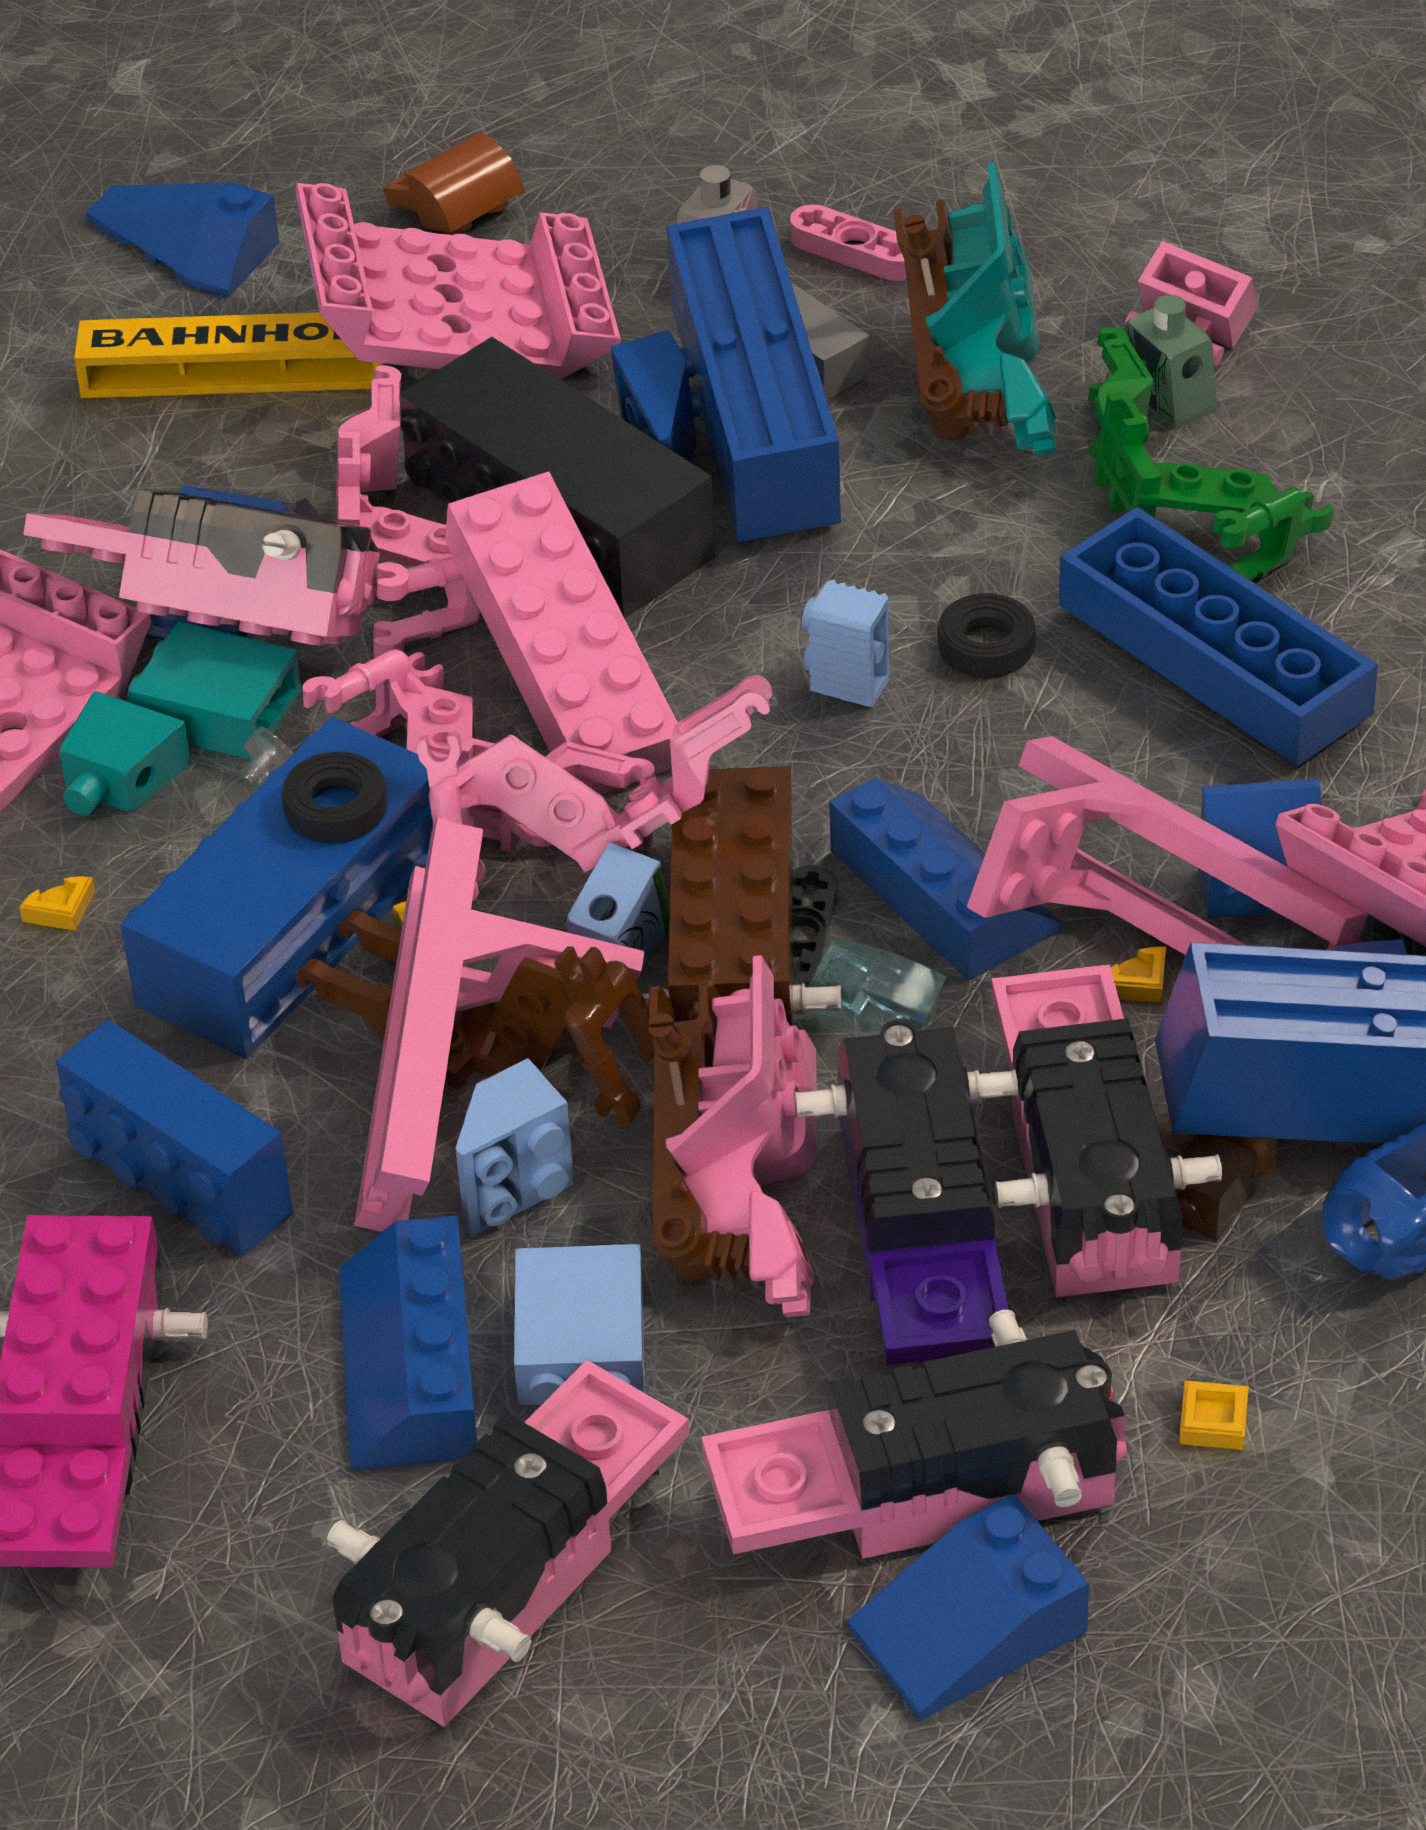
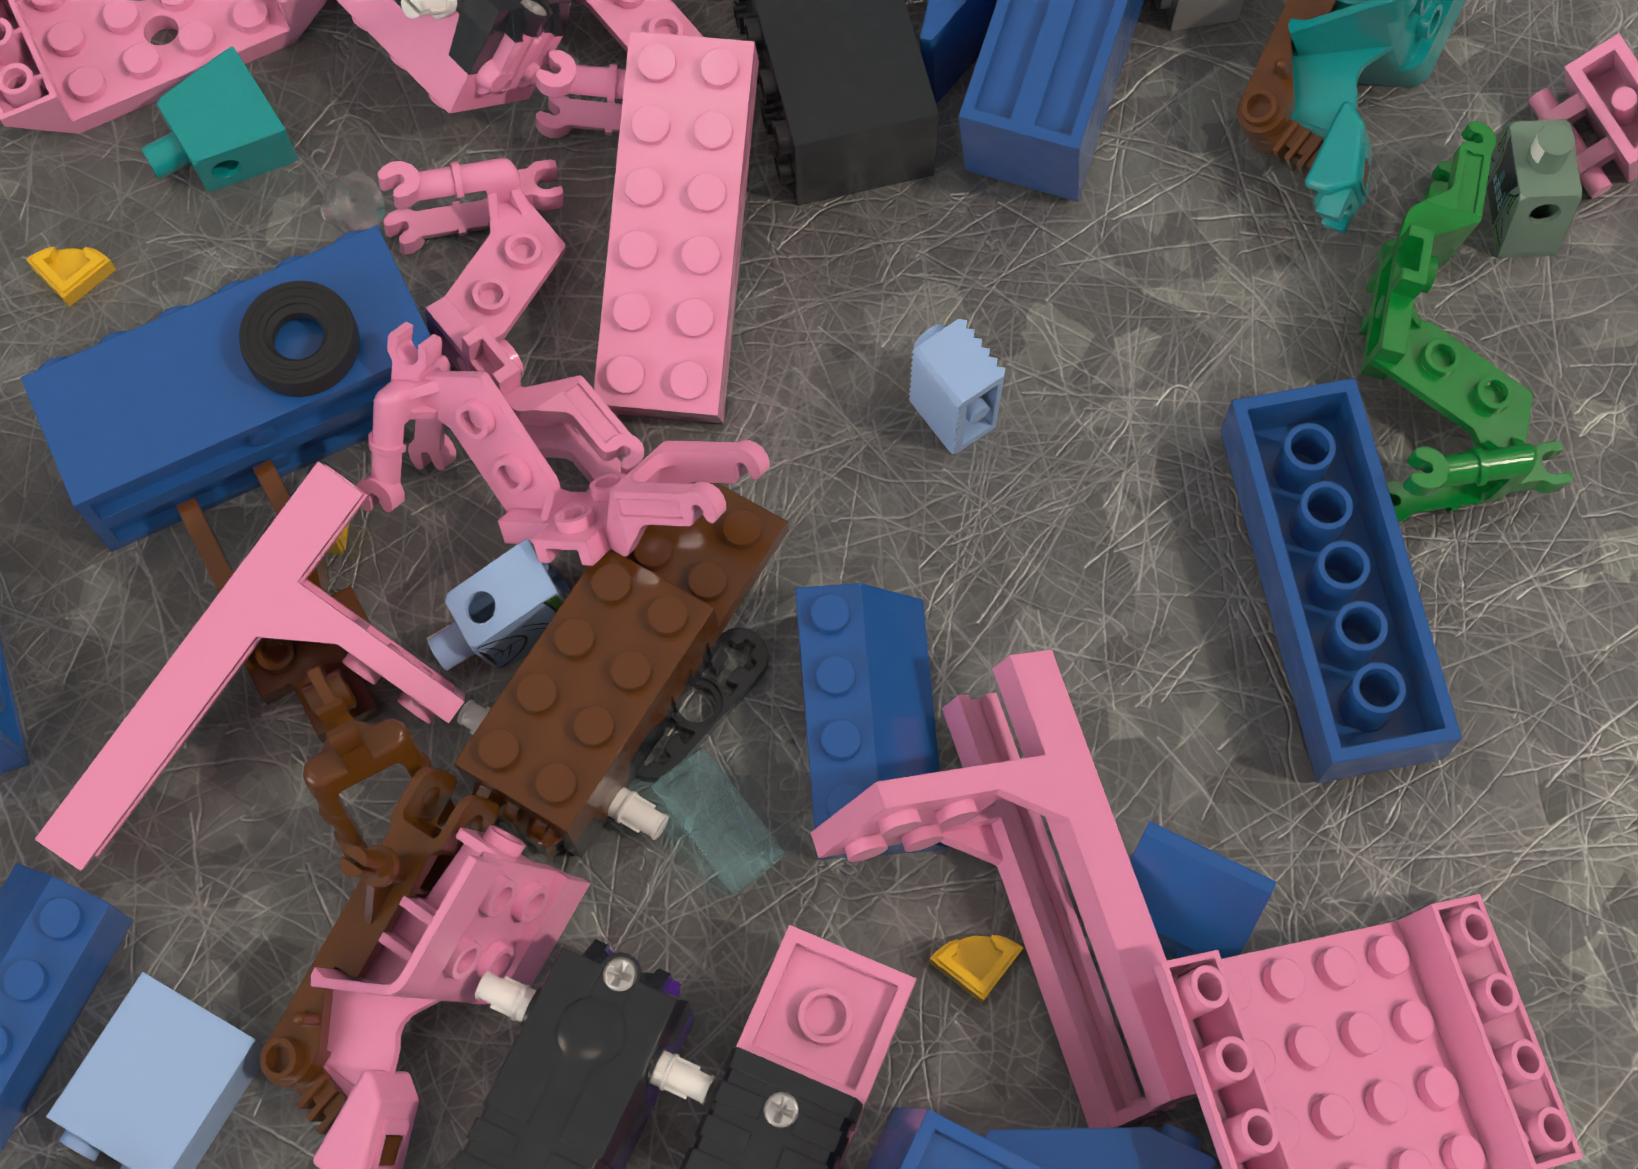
camera: 30 degrees right, 25 degrees up
teal brick [127,621,302,761] -> none
light blue slope [455,1058,574,1237] -> none
black tyre [937,593,1036,677] -> none

